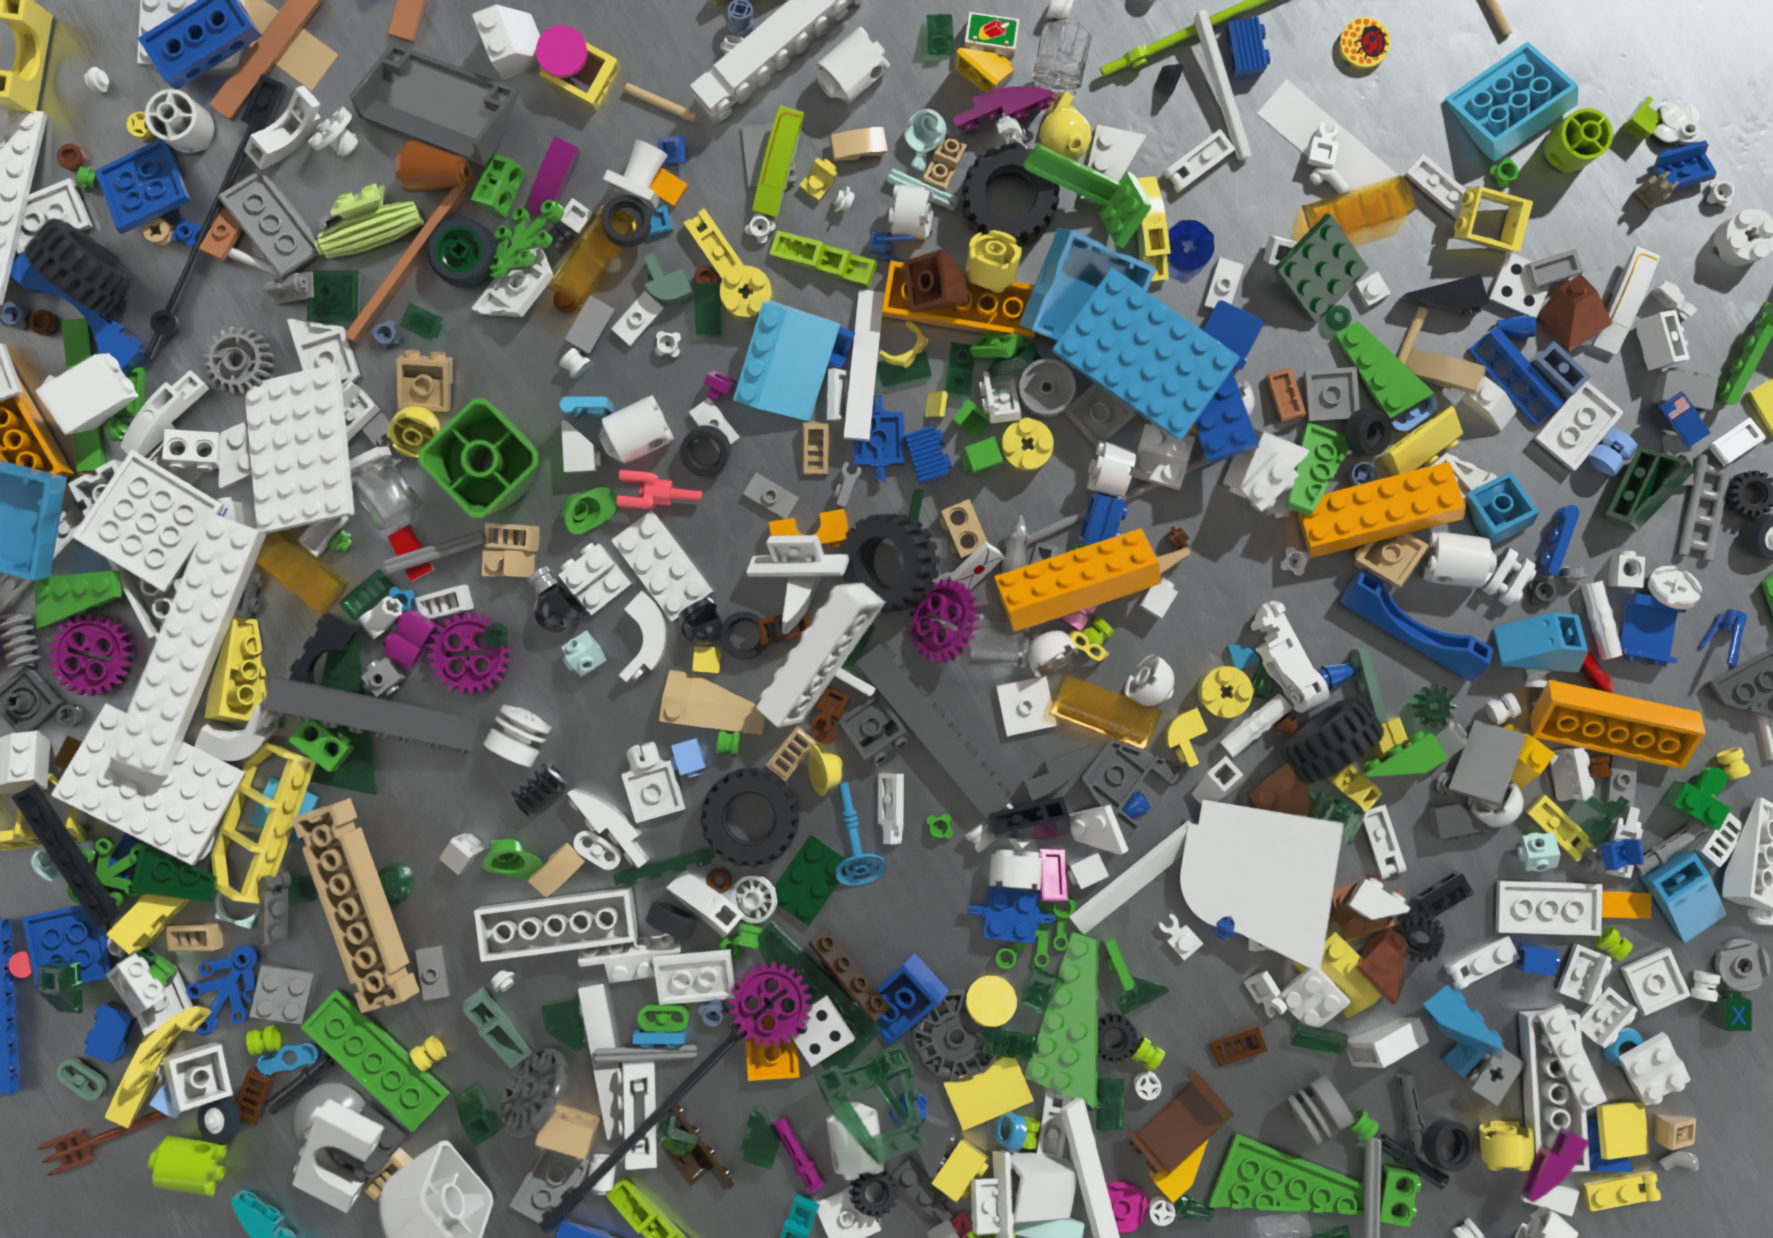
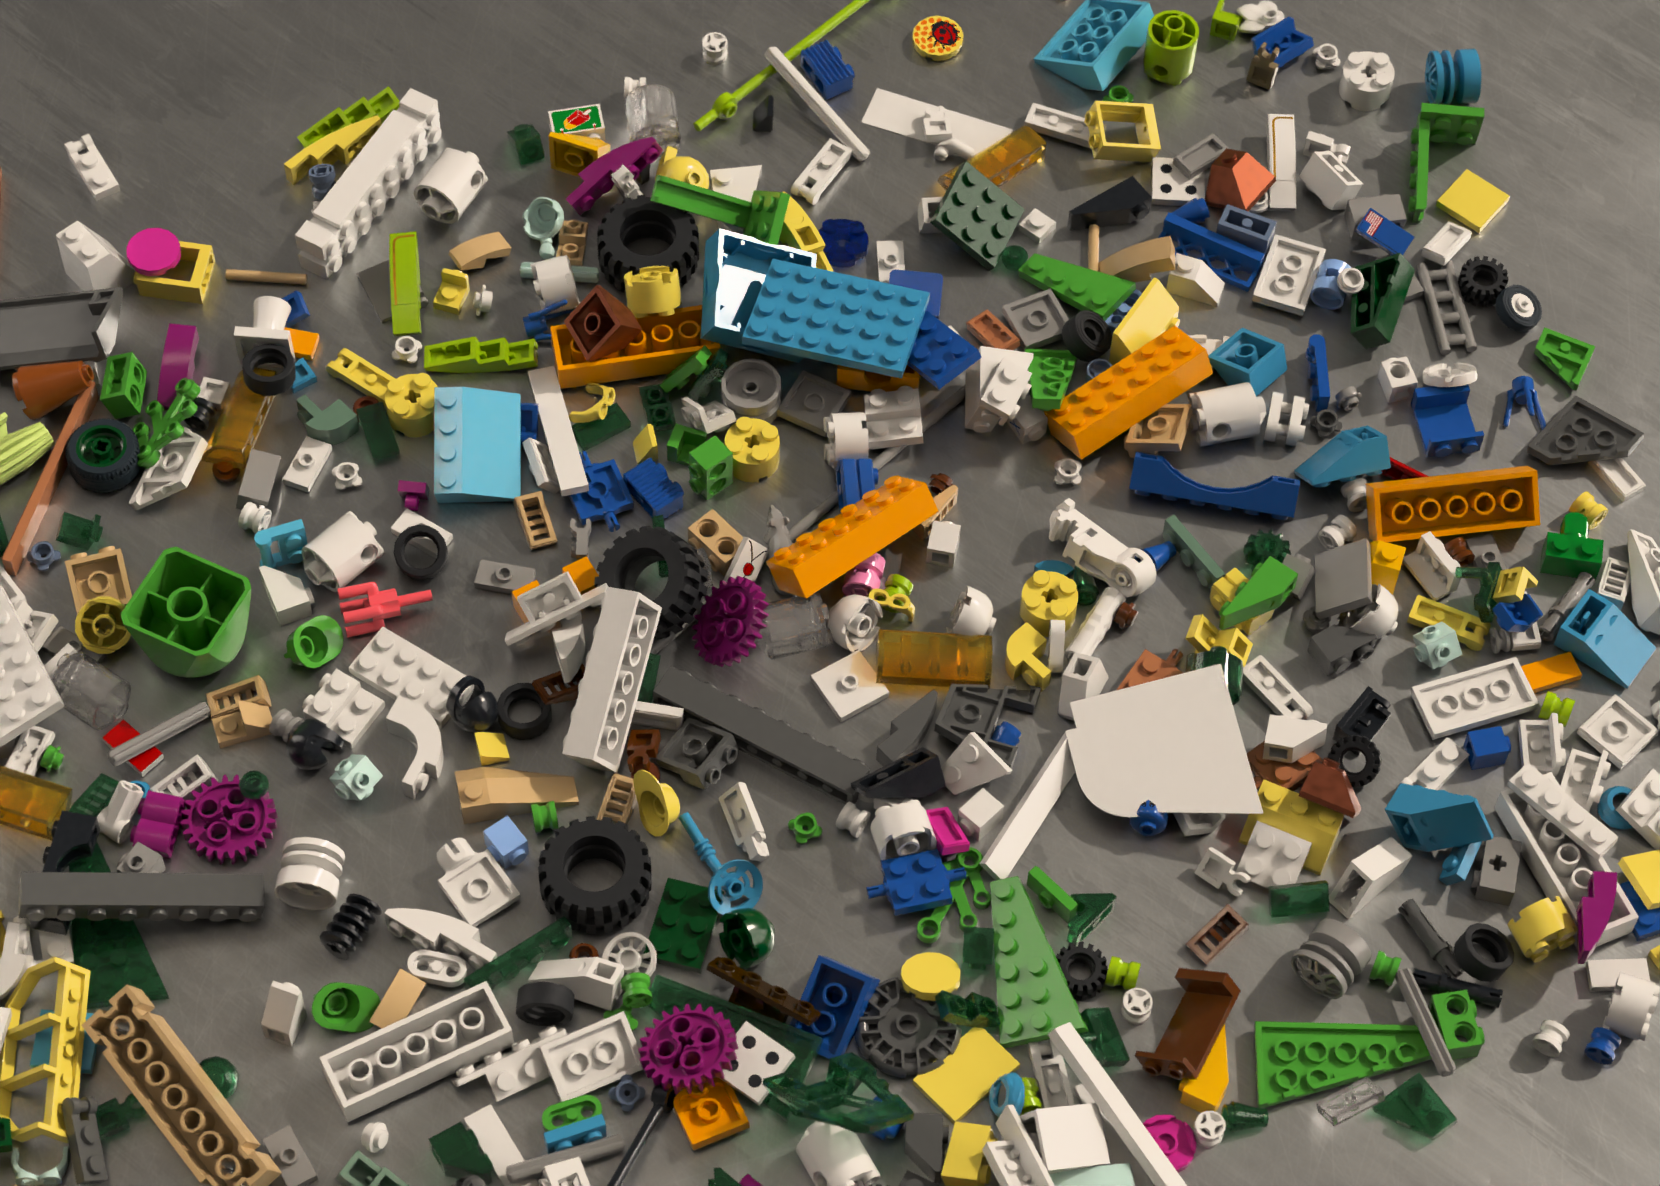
camera: 20 degrees left, 30 degrees down
bright green brick [288,719,355,772] -> none
white plate [1158,913,1203,960] -> none
black tyre [1280,695,1384,784] -> none
white axle [1580,581,1623,660] -> none
none -> dark green cylinder [719,908,775,969]
none -> white beam [1048,620,1065,673]
none -> white plate [1337,268,1364,294]
none -> light yellow bracket [1492,566,1538,603]

